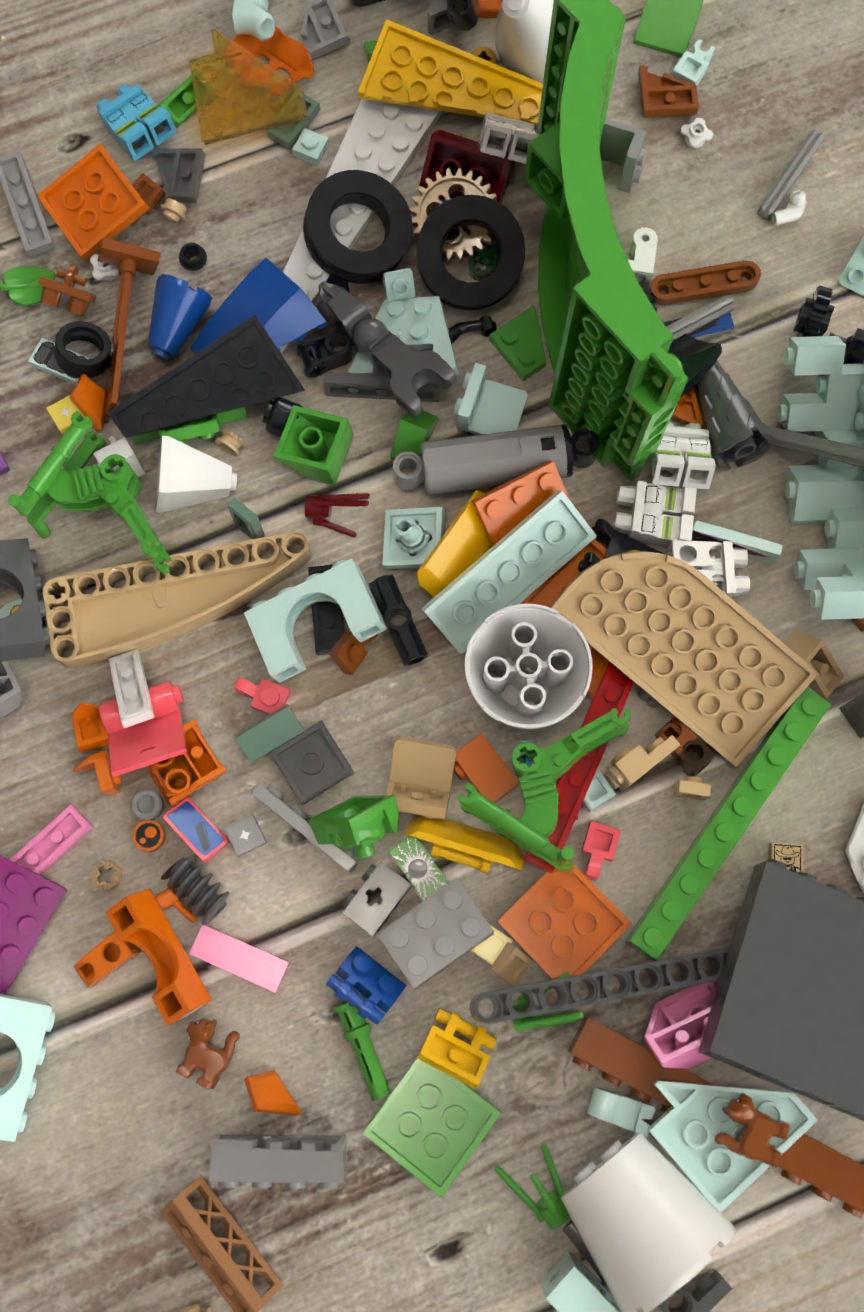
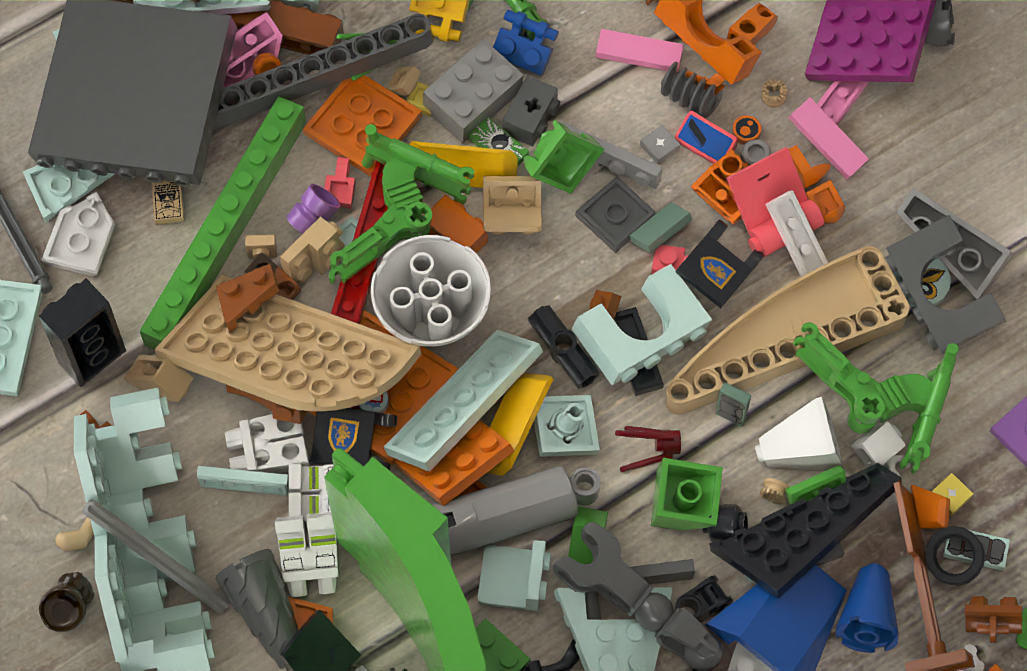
camera: 170 degrees right, 10 degrees down
none -> dark orange wing [216,264,280,331]
none -> orange tile [252,53,282,75]
none -> medium lavender wheel [286,184,341,234]
none -> black flag [675,220,764,309]
none -> bright pink tile [788,97,869,180]

